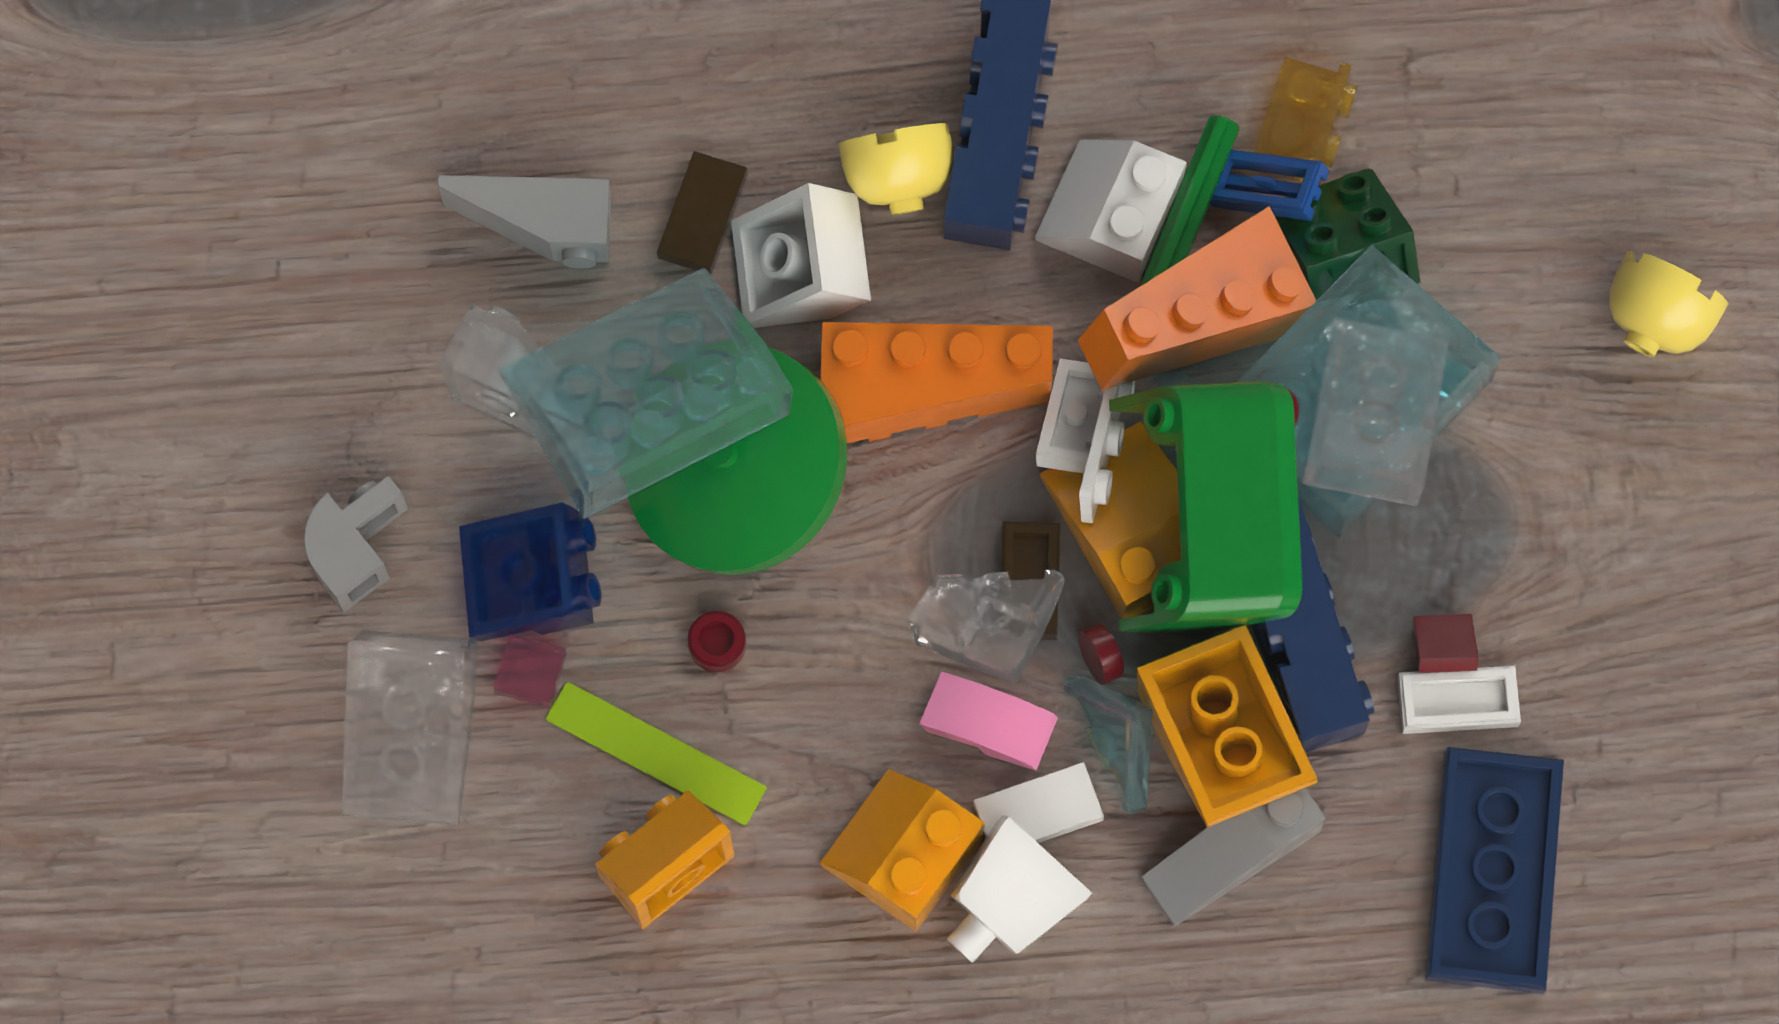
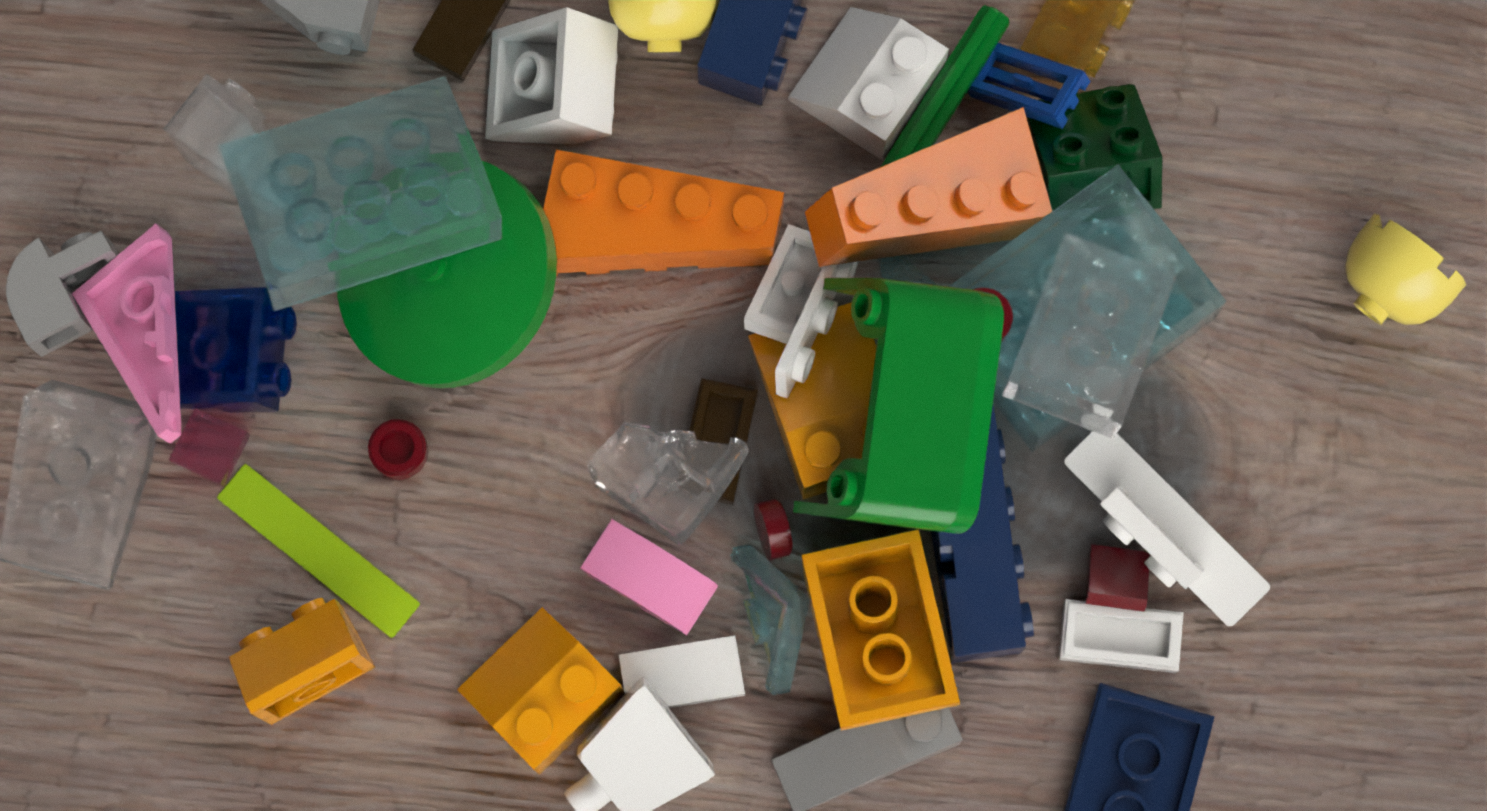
camera: 10 degrees right, 5 degrees up
none -> bright pink wing [72,224,182,444]
none -> white bracket [1064,423,1270,626]

